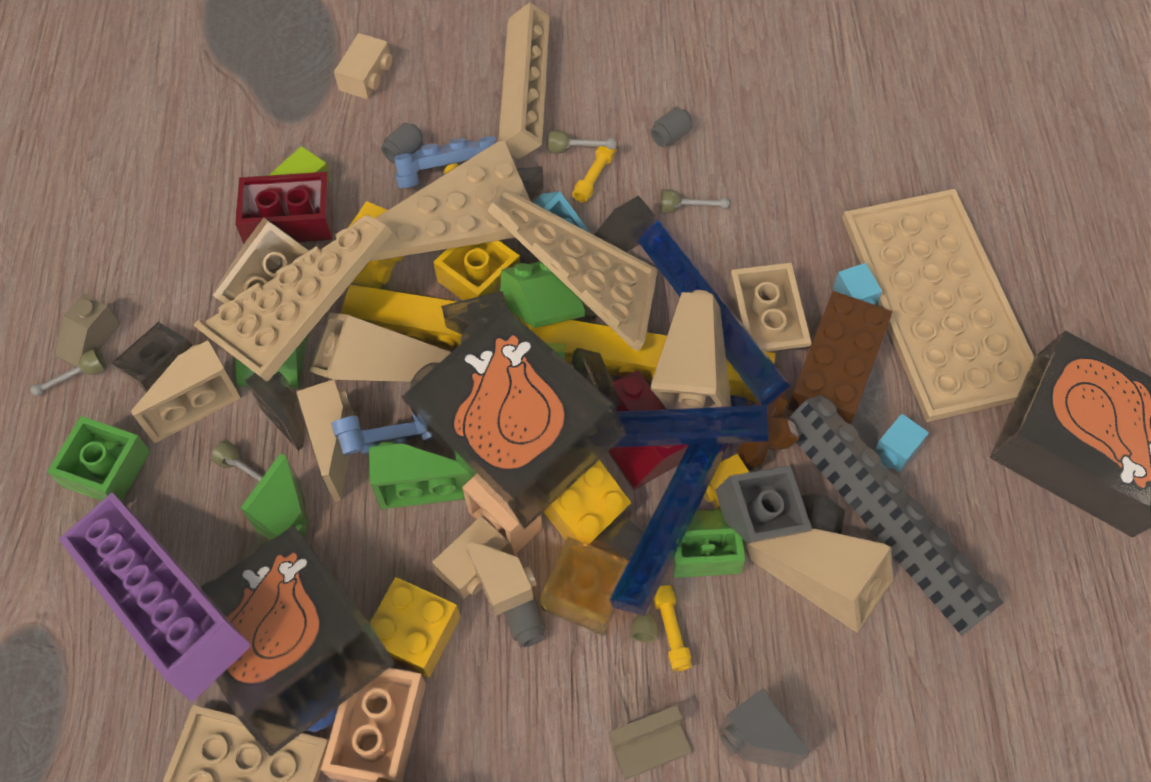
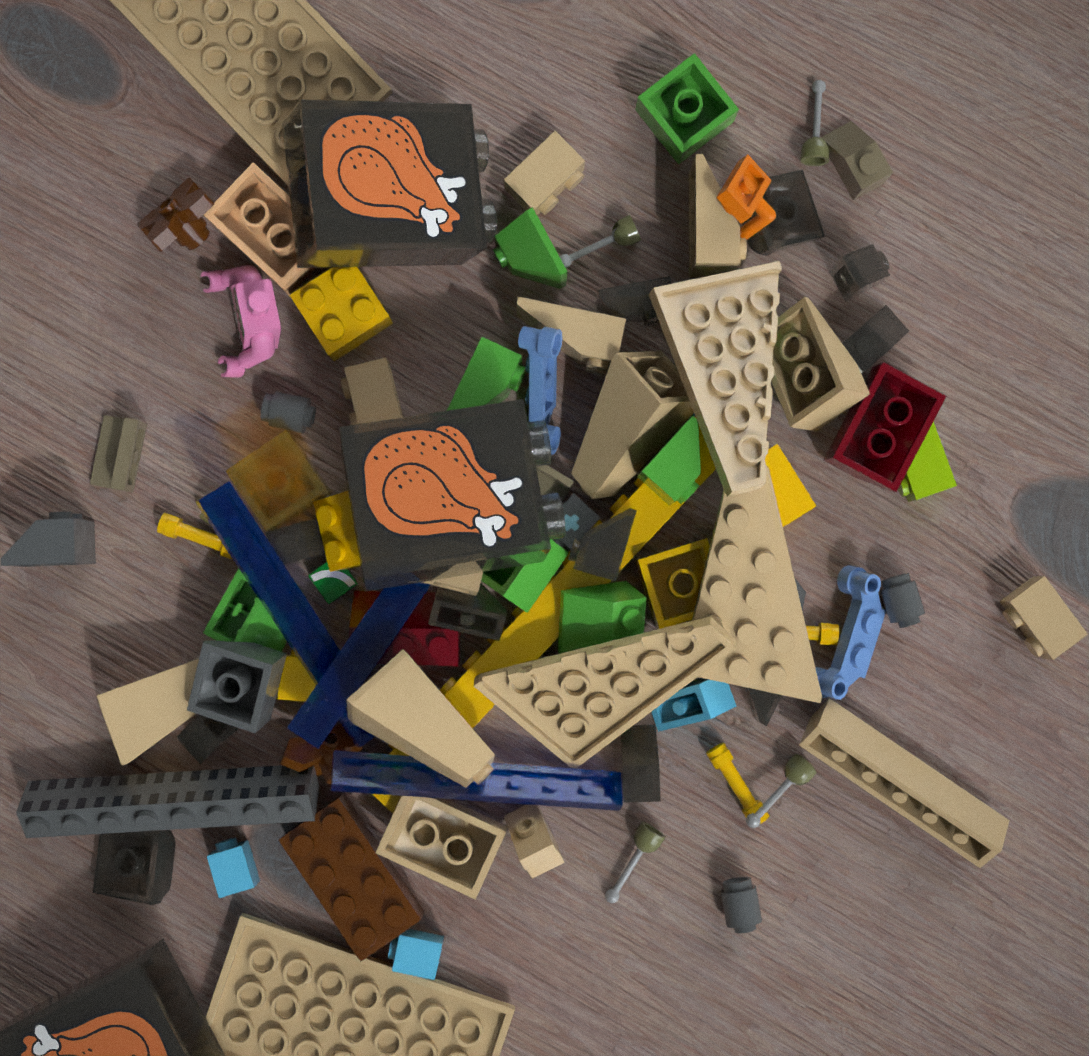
camera: 115 degrees right, 25 degrees up
medium lavender brick [59,492,252,702] -> none
tan slope [466,541,537,616] -> none
none -> clear smoke slope [93,830,176,905]
none -> bright pink torso [200,265,281,378]
none -> green tile [308,562,359,605]
none -> tan brick [504,131,585,215]
none -> tan brick [504,800,565,879]
none -> bright green slope [637,415,701,506]
none -> orange plate [716,154,776,240]
none -> clear smoke slope [829,244,890,302]
none -> clear smoke slope [842,305,909,374]

